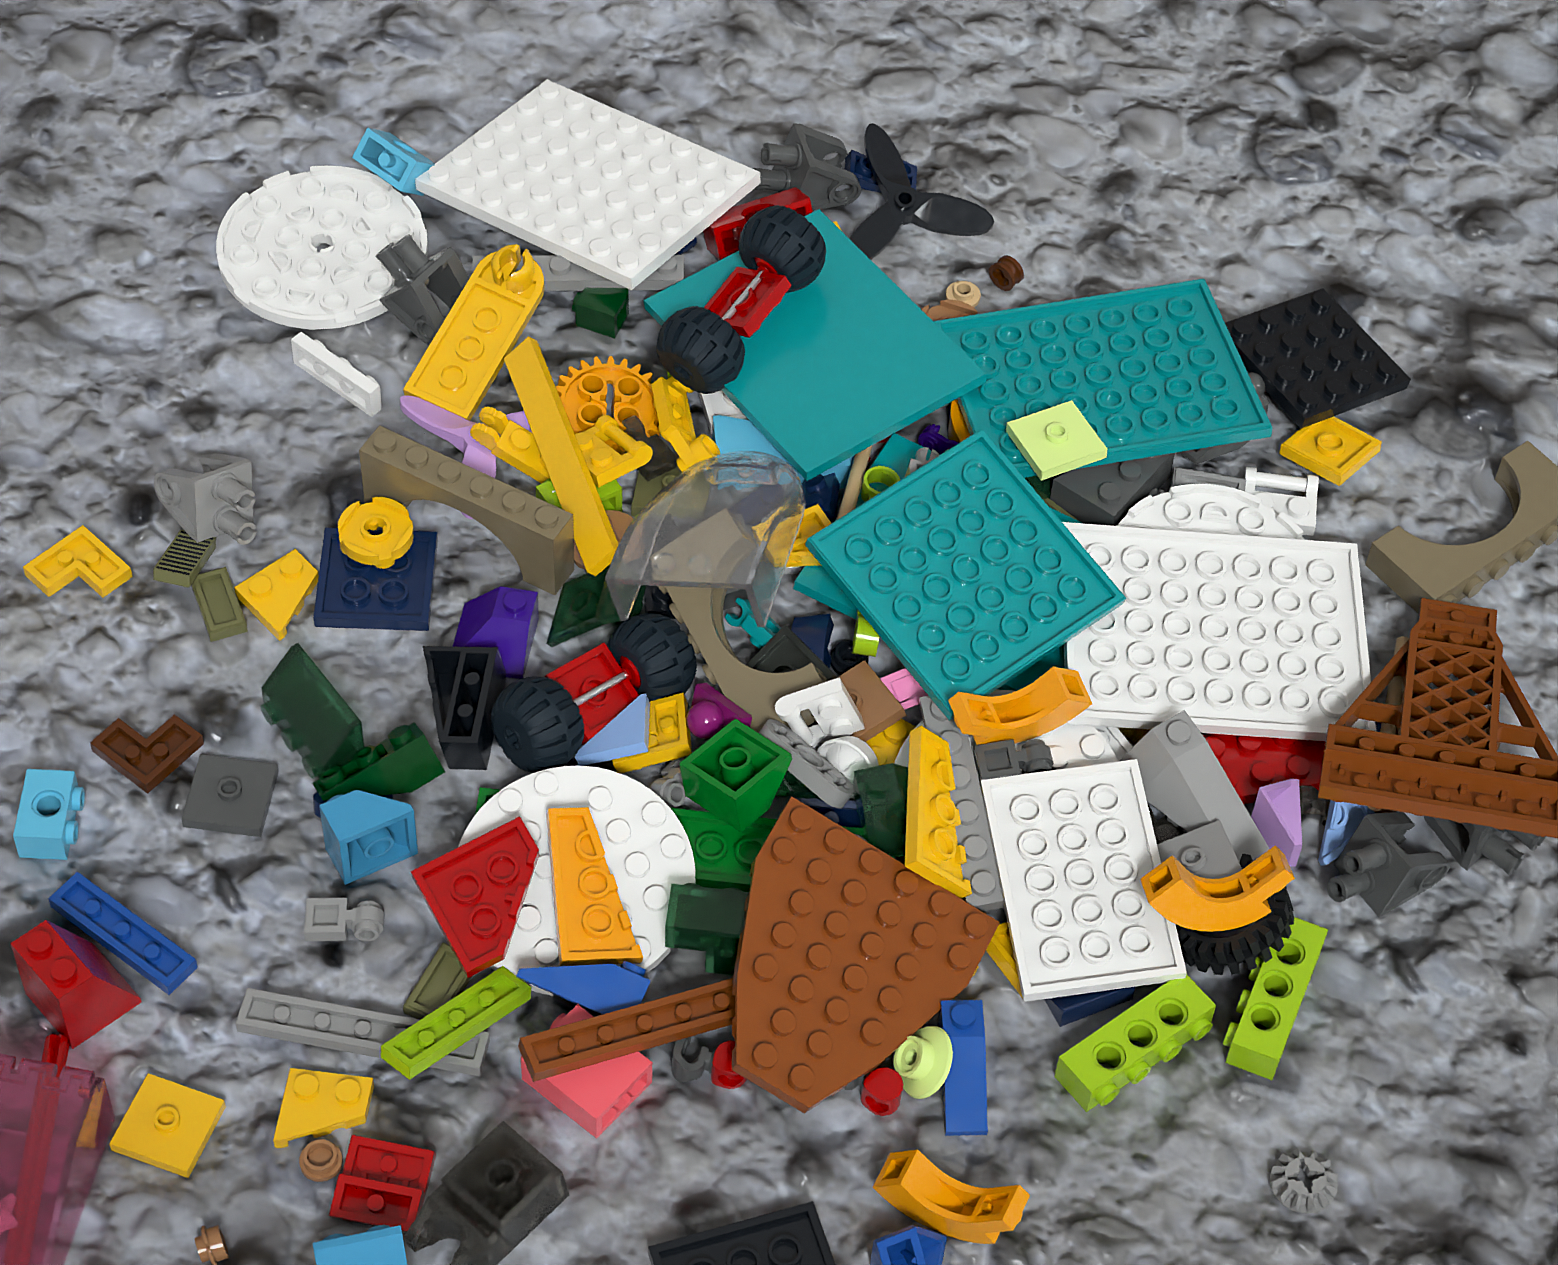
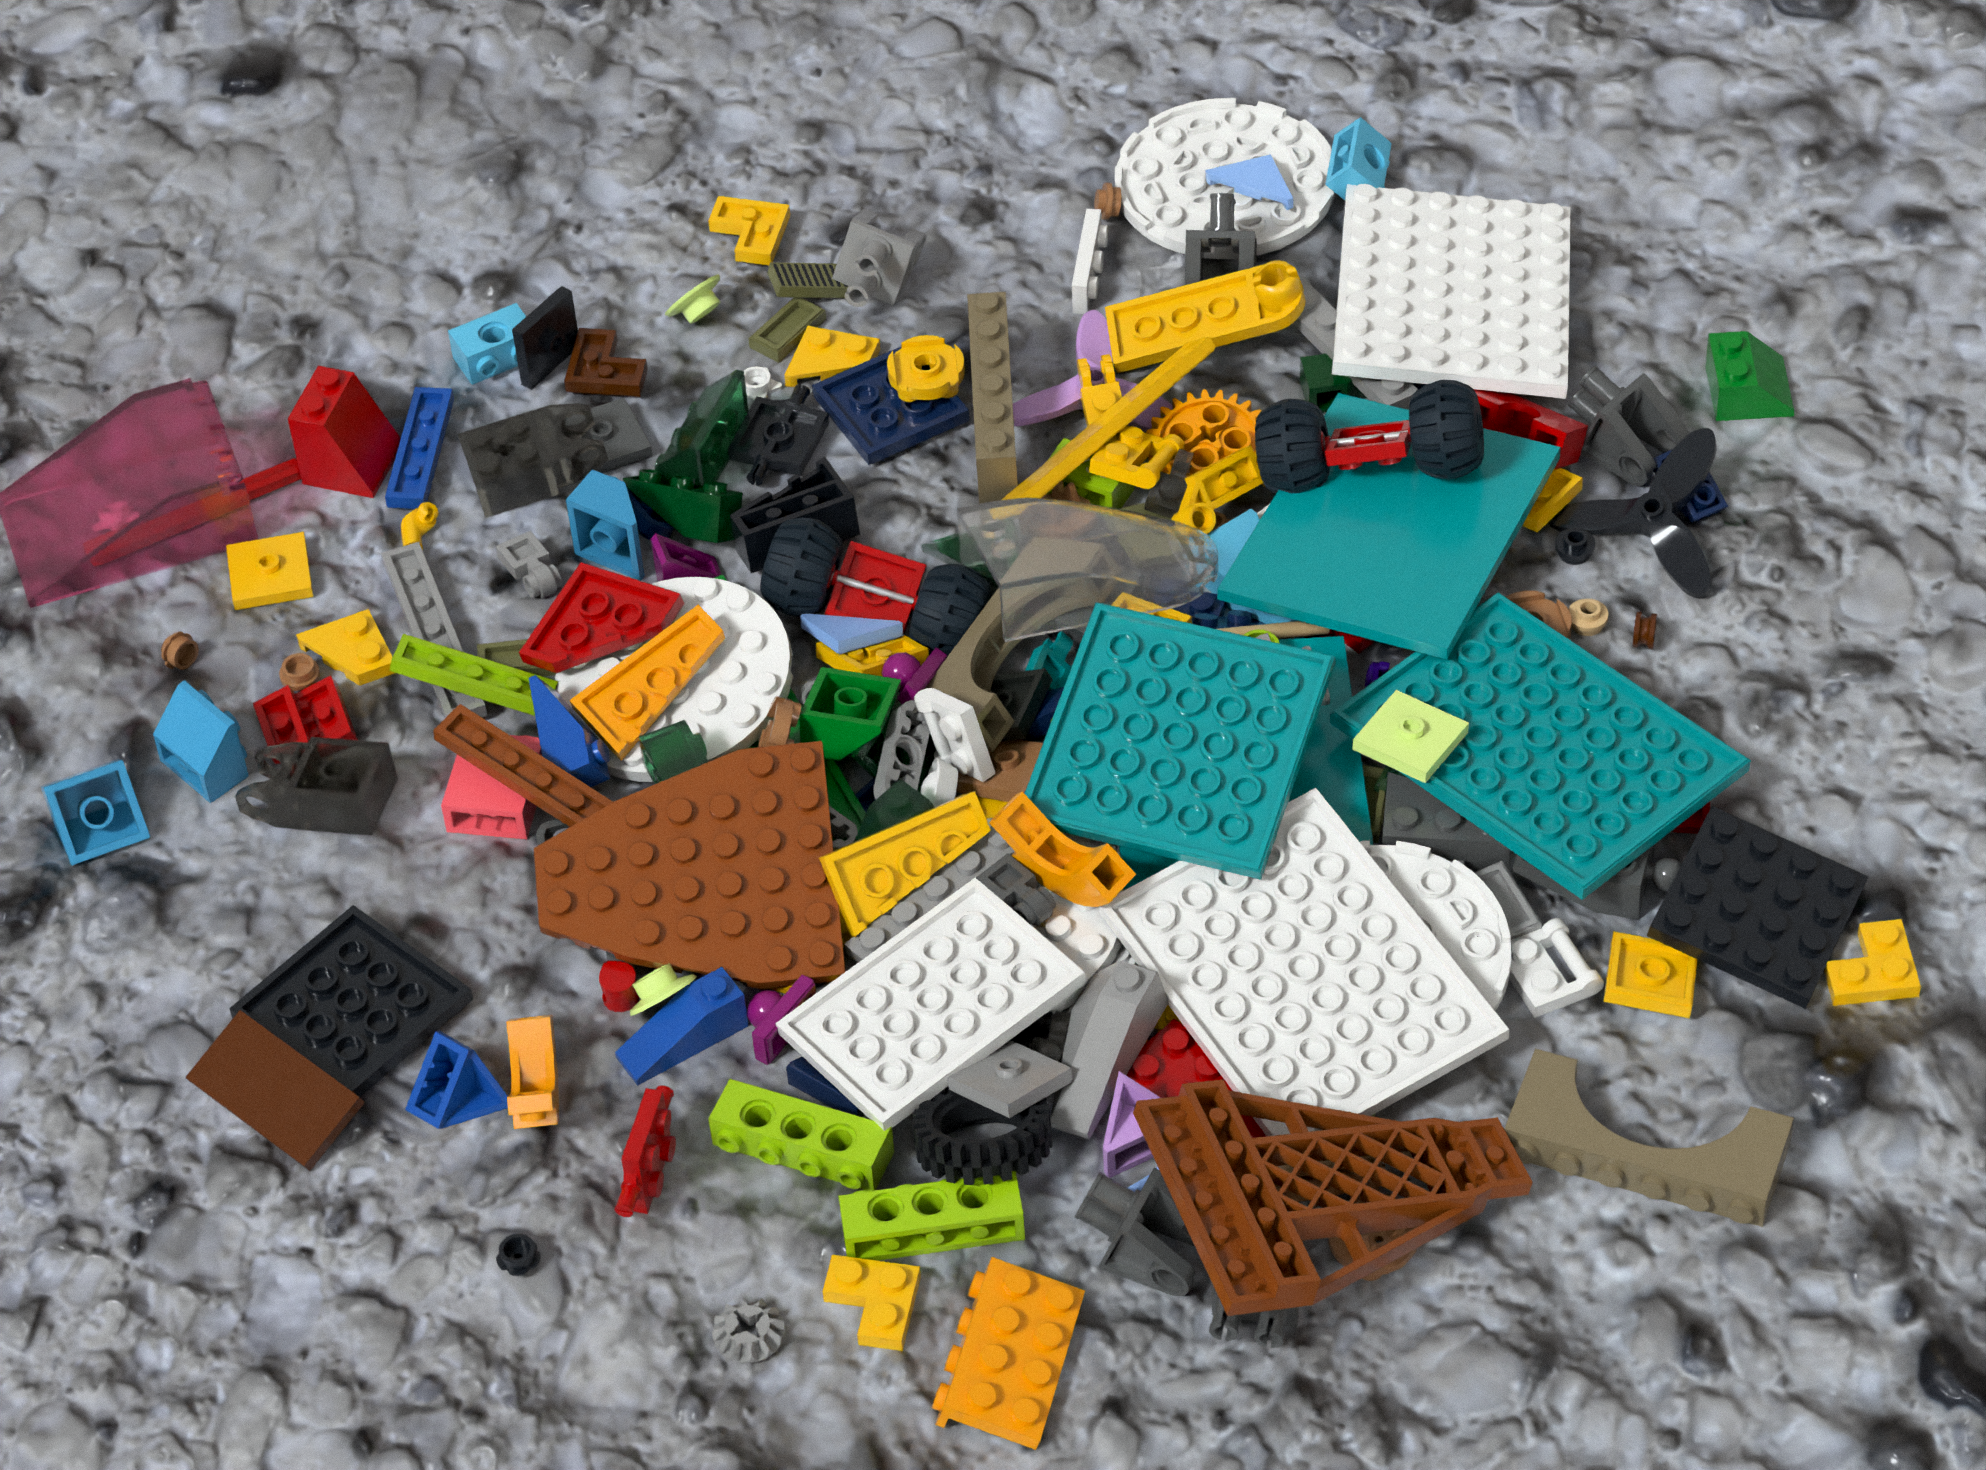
camera: 65 degrees right, 5 degrees down
dark purple slope [452,586,539,679] -> none
light orange arch [1140,845,1295,932] -> none
none -> yellow arm [400,502,439,550]
none -> clear smoke brick [458,403,608,518]
none -> black plate [512,286,578,390]
none -> red plate [615,1085,676,1217]
none -> magenta slope [651,533,722,581]
none -> yellowish green piece [665,274,721,324]
none -> black plate [728,384,829,486]
none -> white plate [733,366,782,400]
none -> magenta tile [747,975,816,1065]
none -> medium nougat plate [758,696,801,747]
none -> yellow plate [822,1255,921,1351]
none -> light orange bracket [932,1257,1085,1450]
none -> medium nougat plate [1094,182,1121,220]
none -> light blue tile [1205,154,1293,210]
none -> black plate [1555,528,1595,565]
none -> green slope [1705,331,1795,421]
none -> yellow plate [1824,919,1921,1006]

